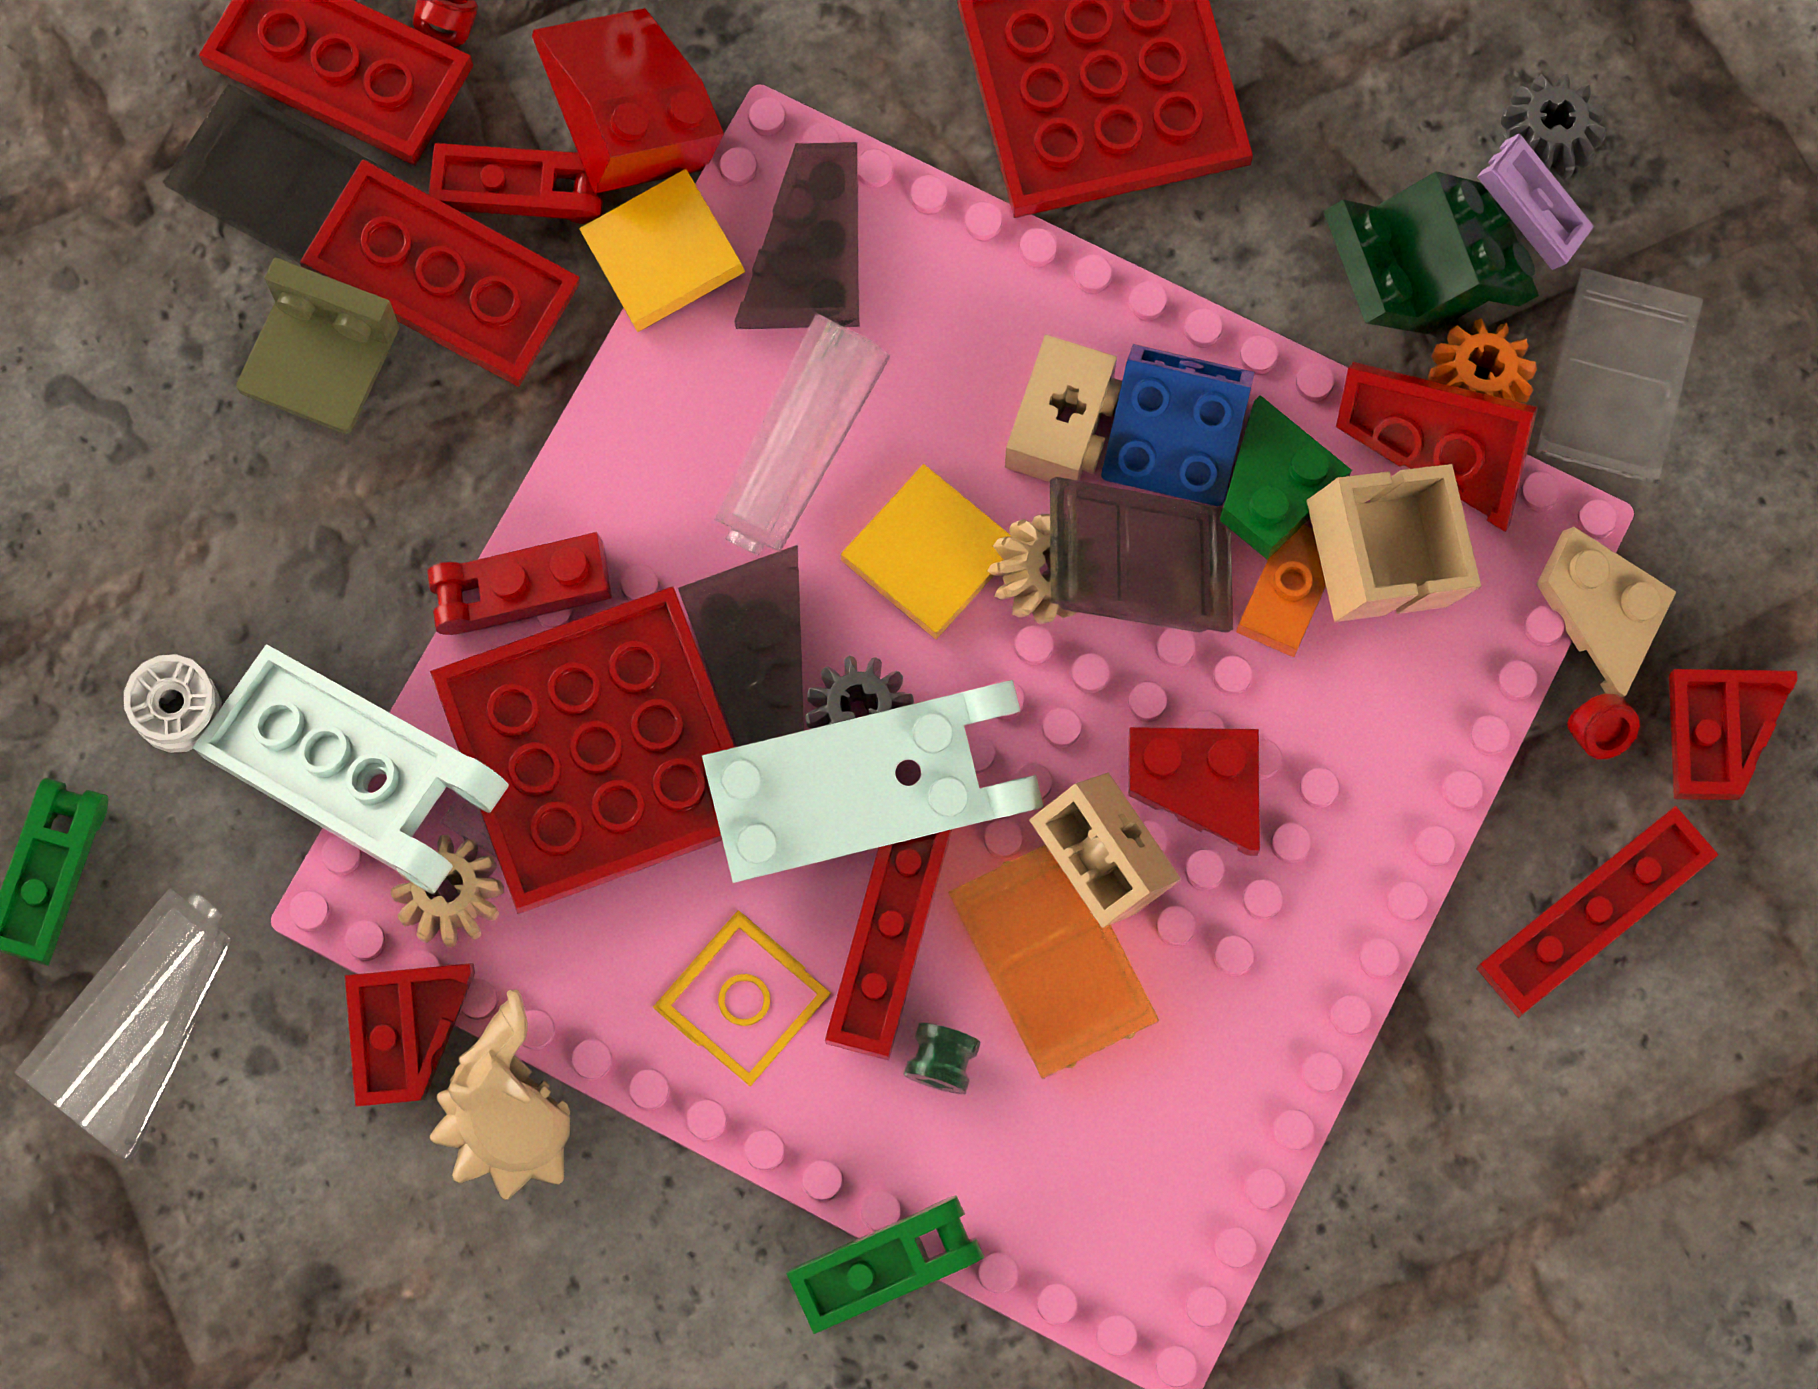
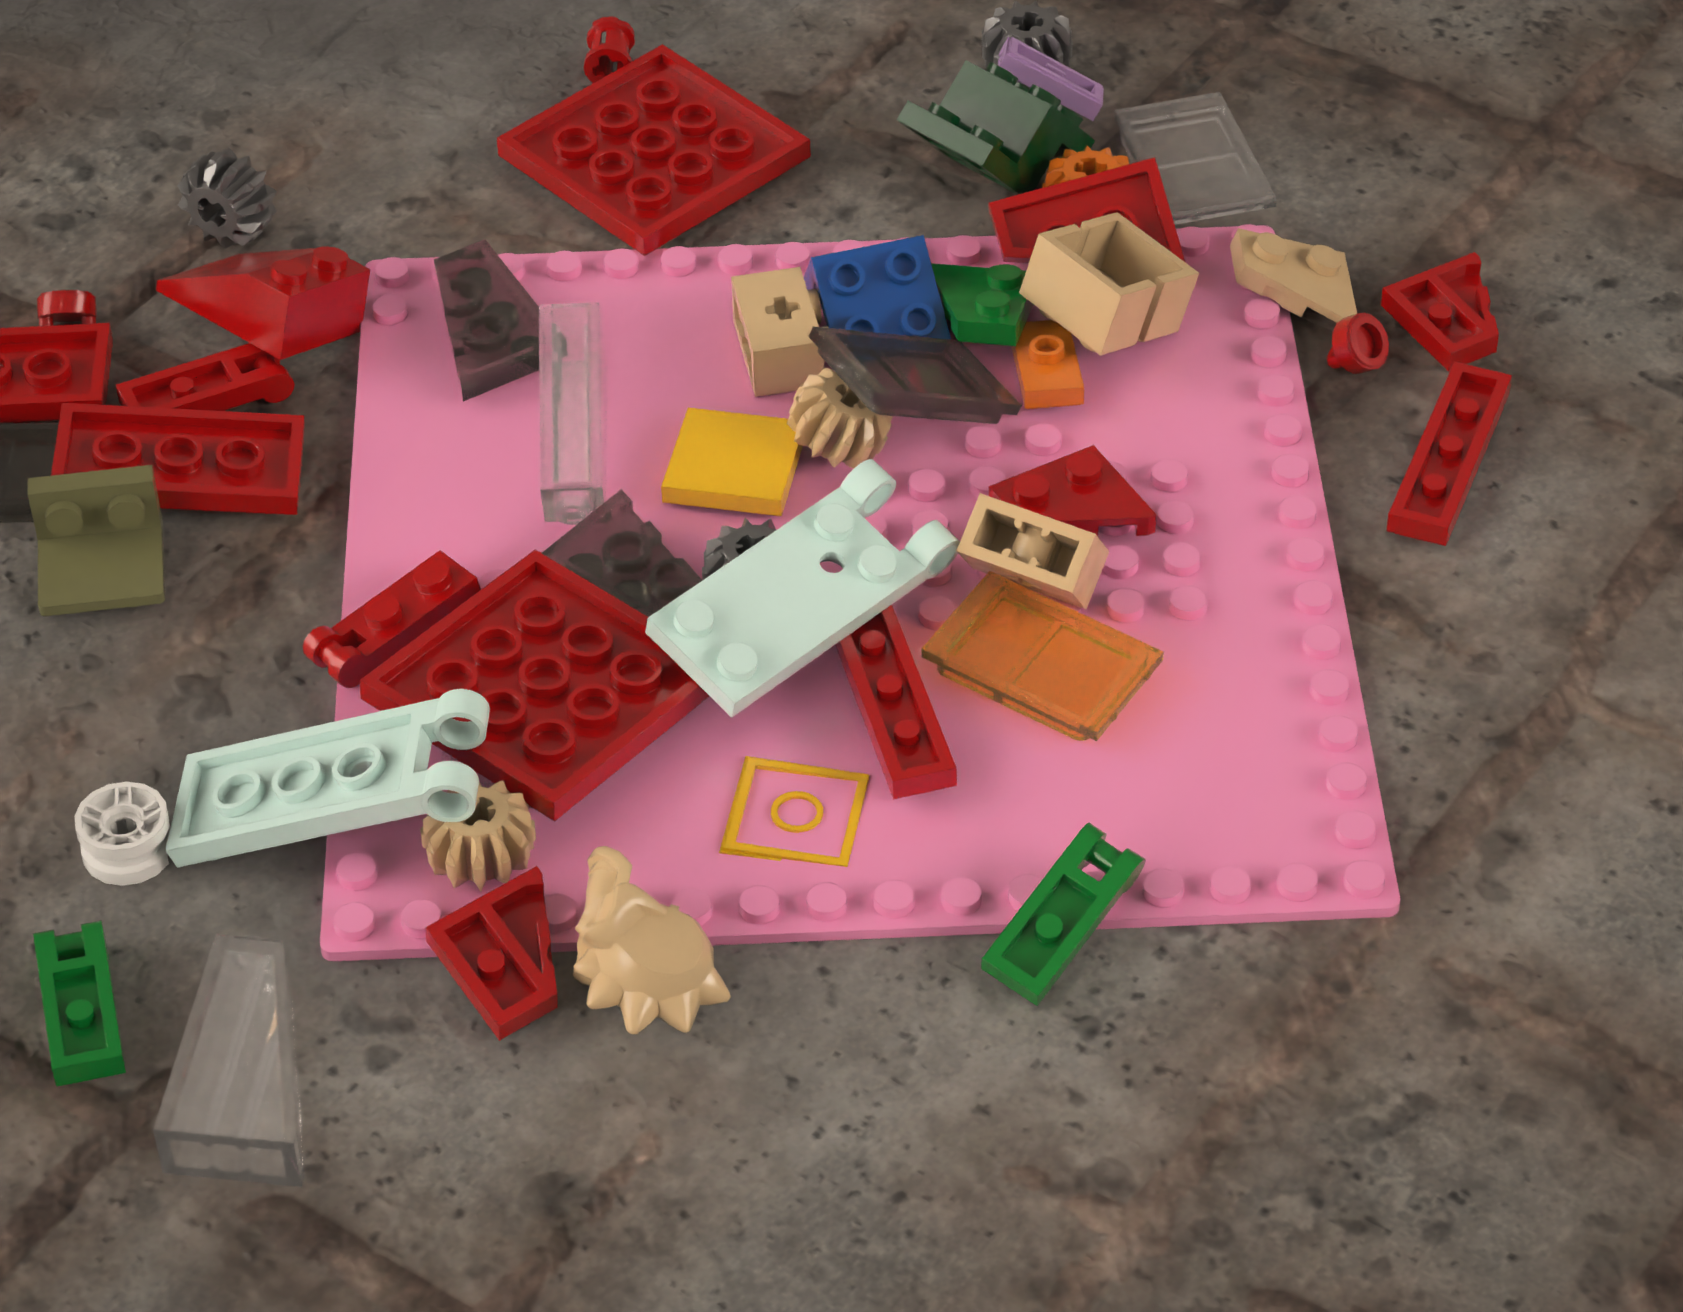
camera: 30 degrees left, 30 degrees down
yellow tile [579,169,745,332] -> none
clear green wheel [904,1023,981,1094] -> none

